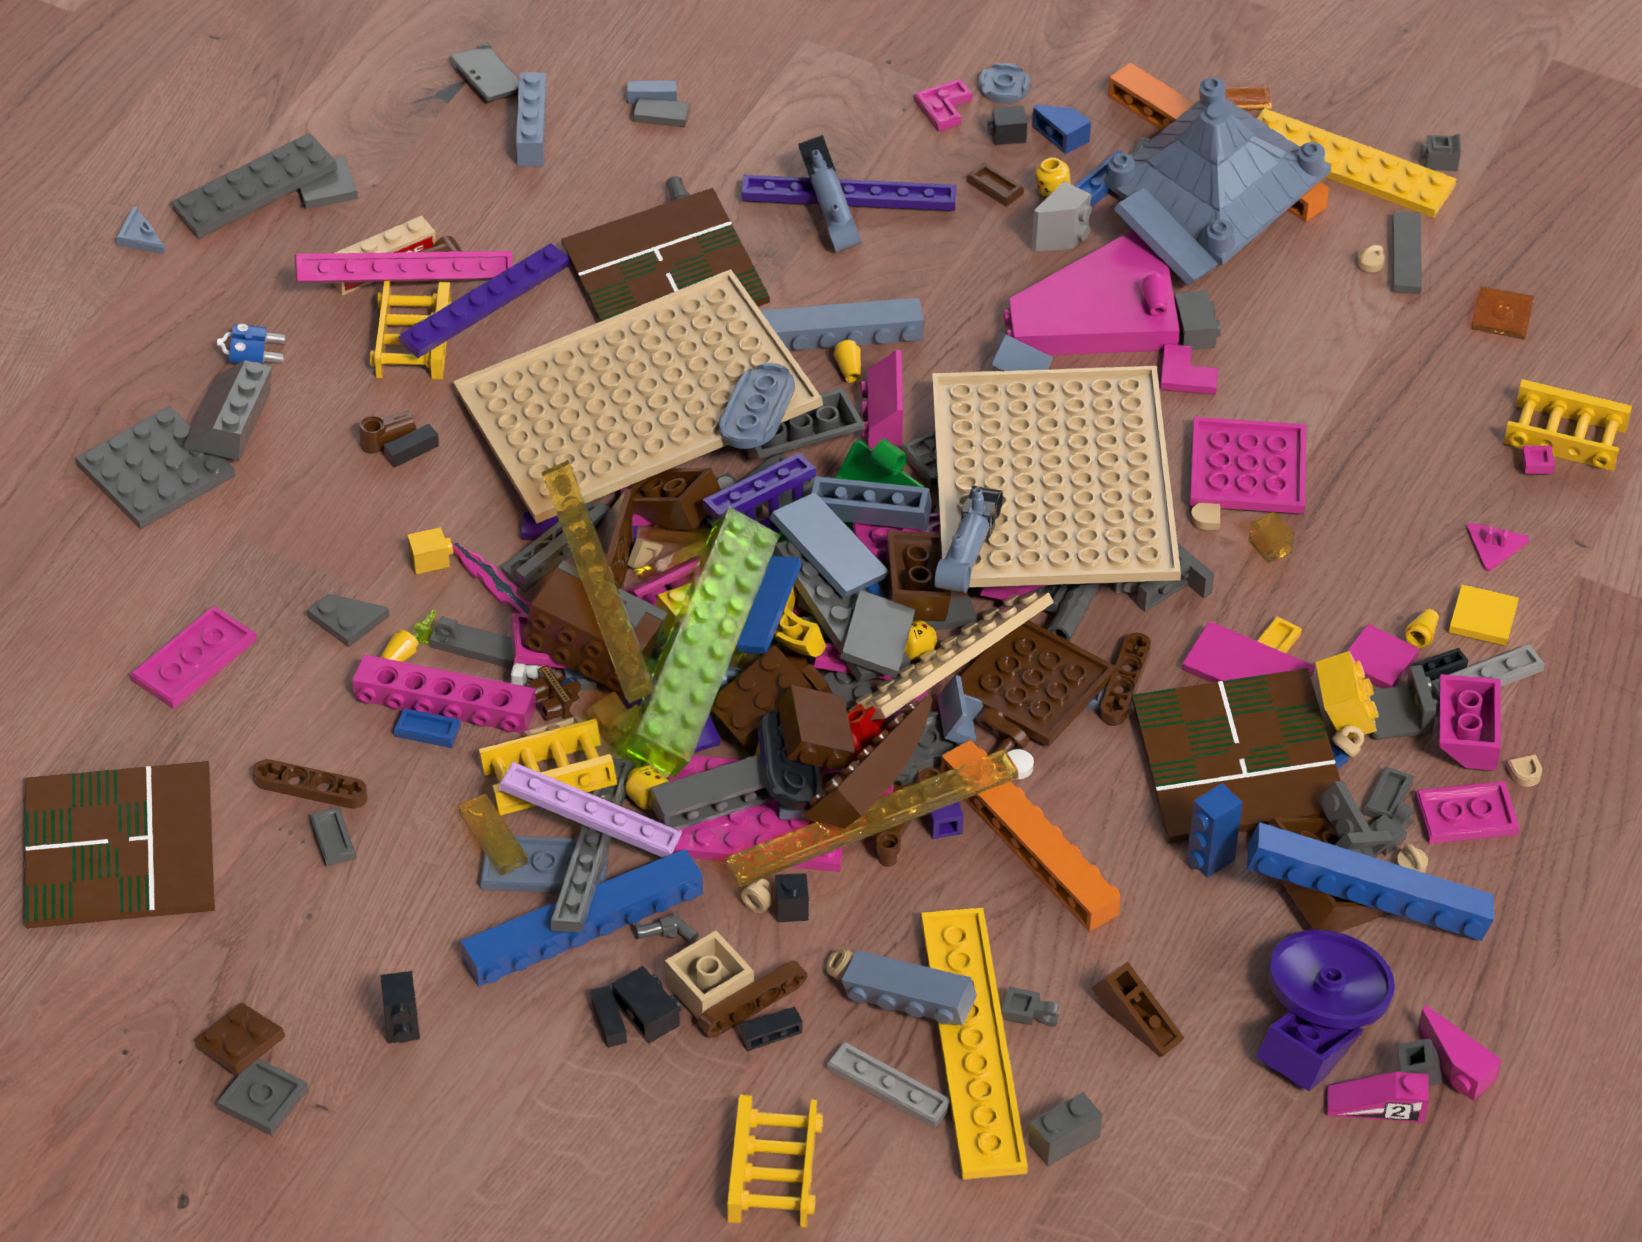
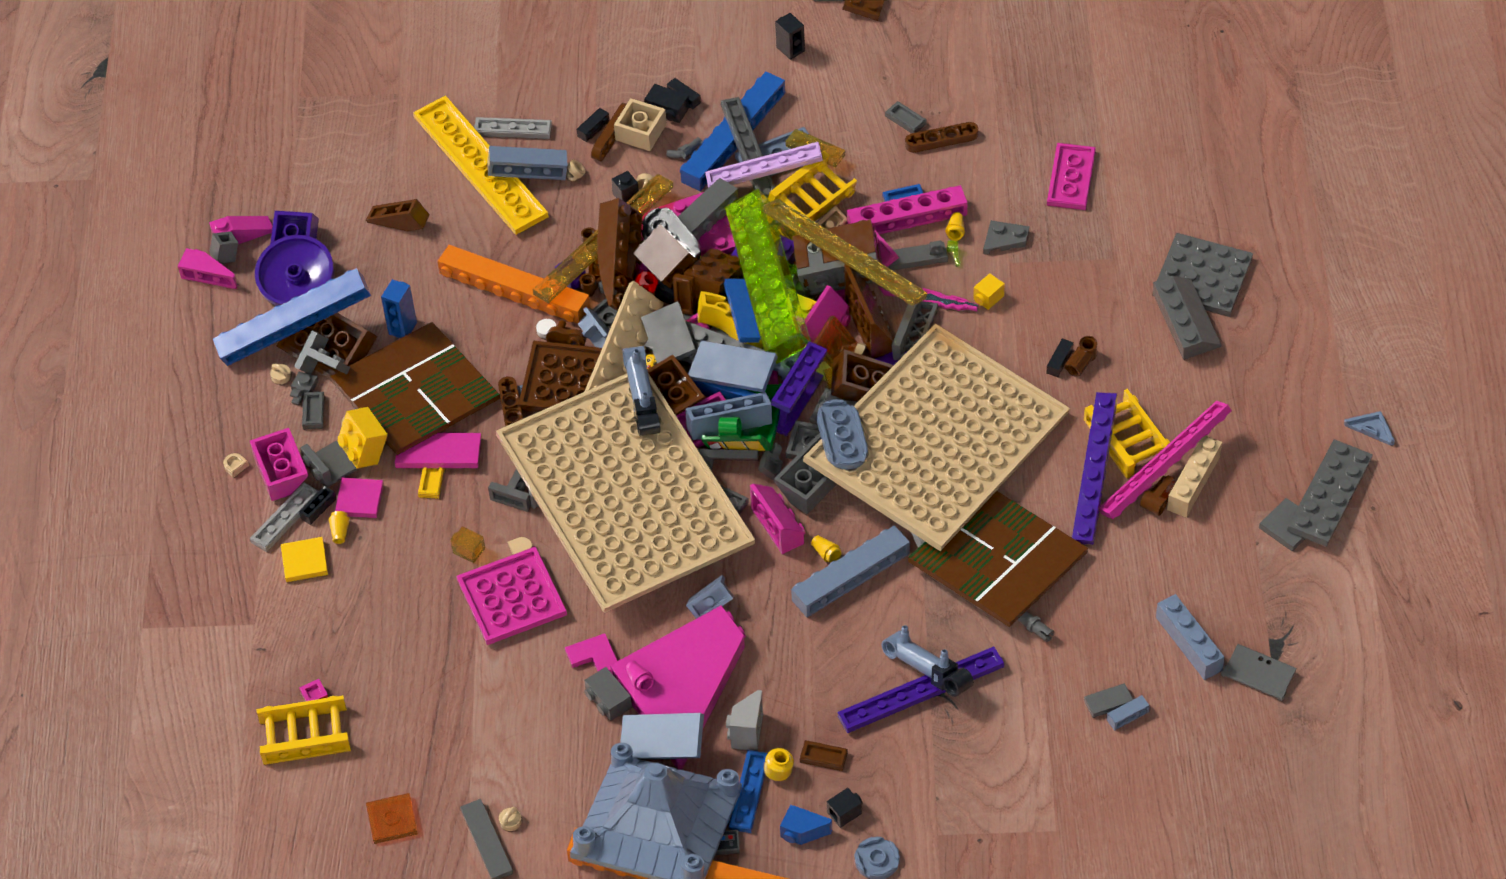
camera: 155 degrees right, 5 degrees up
reddish brown tile [25,761,215,928] -> none
blue piece [217,324,285,364] -> none
yellow fence [728,1095,823,1228] -> none
dark pink tile [914,78,973,132] -> none
dark grey plate [1001,986,1059,1027] -> none
dark grey brick [1029,1092,1102,1166] -> none
dark pink tile [1415,781,1520,844] -> none
dark pink piece [1467,523,1529,571] -> none

